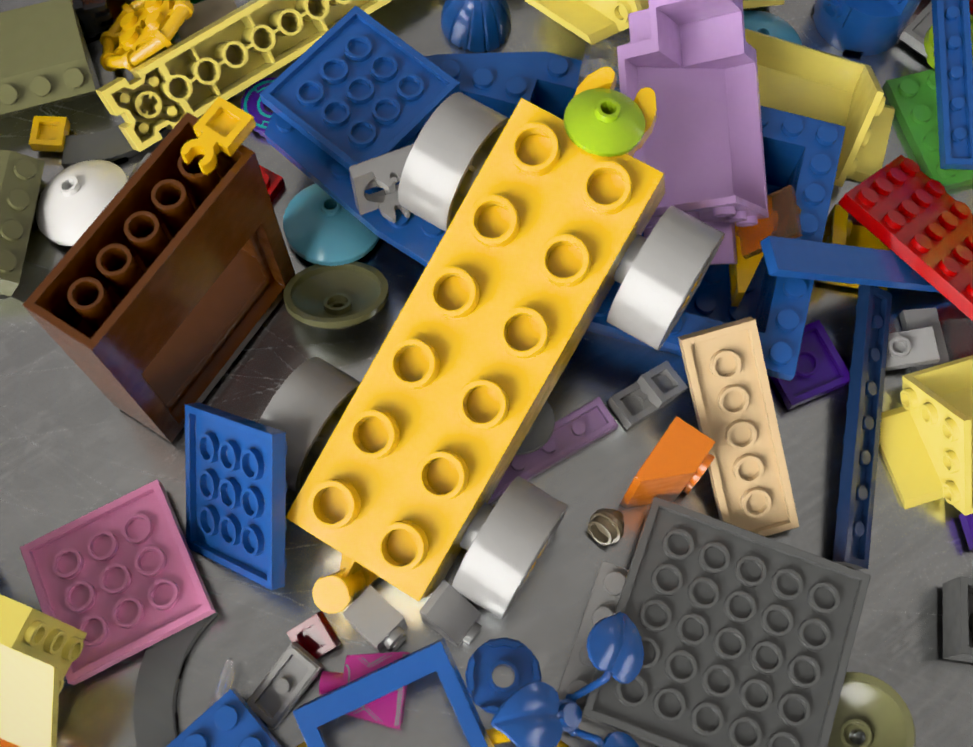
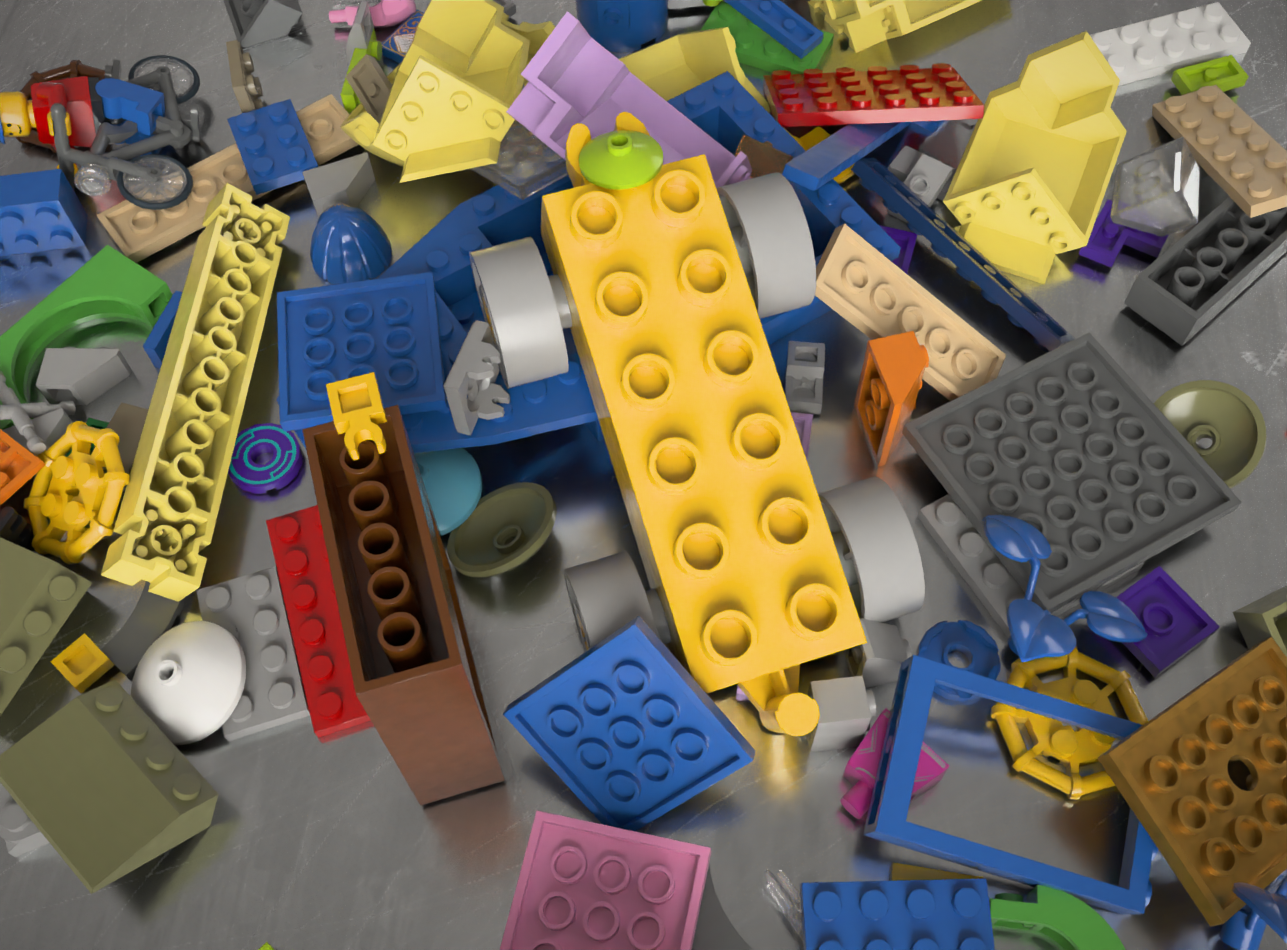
camera: 45 degrees left, 10 degrees down
light grey plate [246,641,324,730] -> none
plate [286,611,341,659] -> none
dark tan plate [588,508,625,546] -> none

